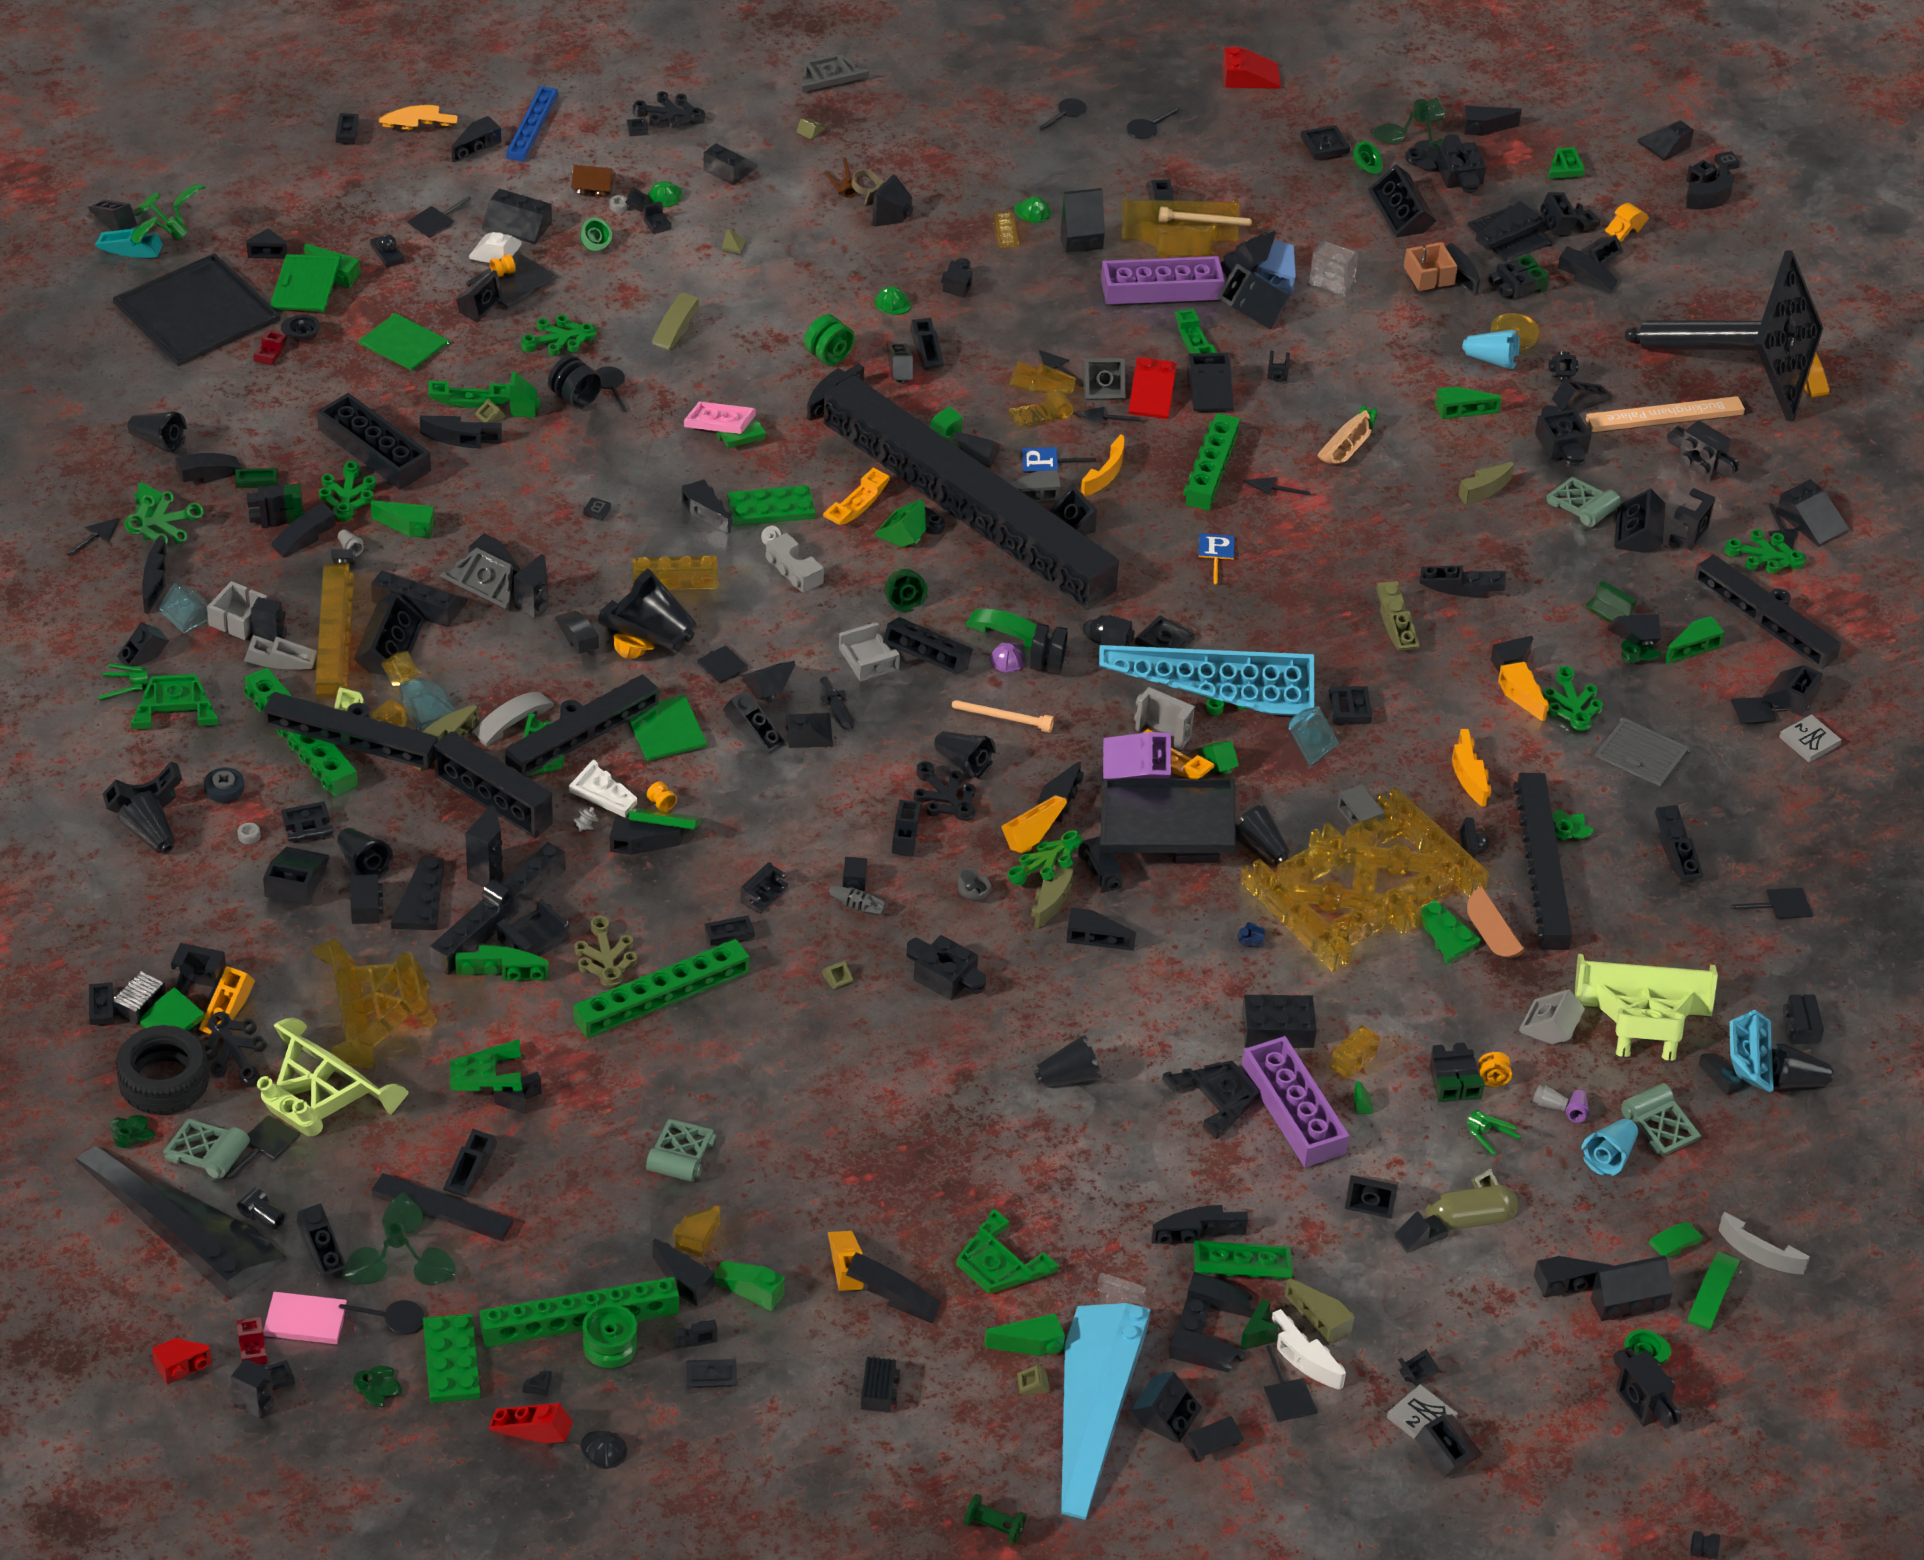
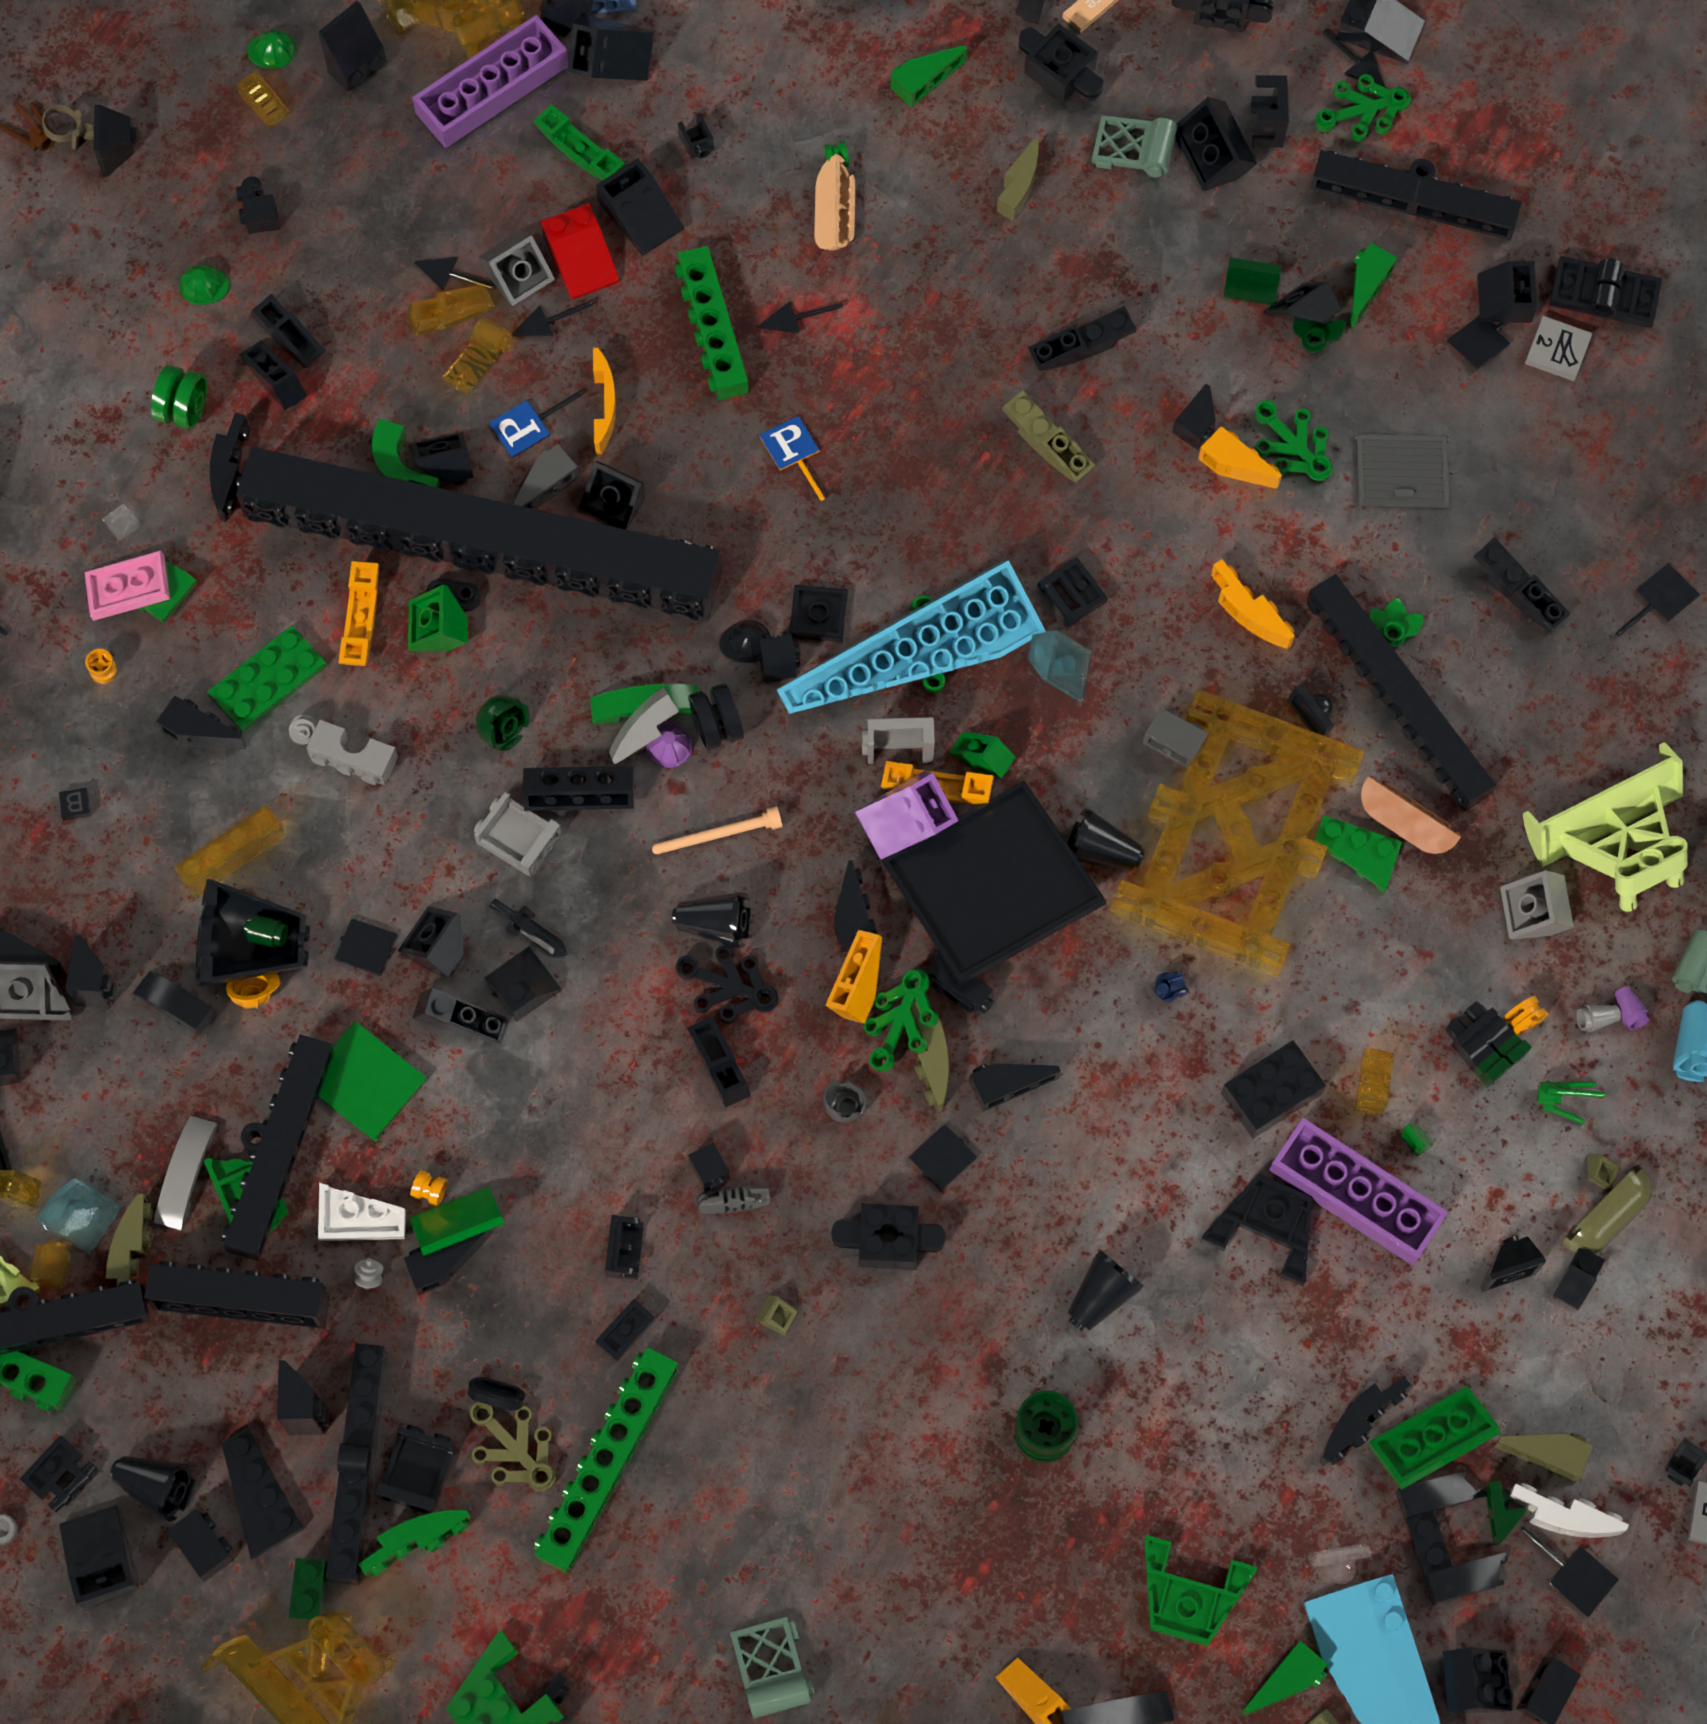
camera: 30 degrees left, 25 degrees up
none -> light orange wheel [85,649,117,684]
none -> clear tile [102,504,141,541]
none -> dark green brick [244,914,288,948]
none -> dark green brick [288,1558,328,1625]
none -> black tile [467,1377,525,1411]
none -> light grey slope [609,687,679,764]
none -> black piece [909,1124,977,1191]
none -> dark green wheel [1014,1390,1078,1463]
none -> black plate [1549,256,1663,328]

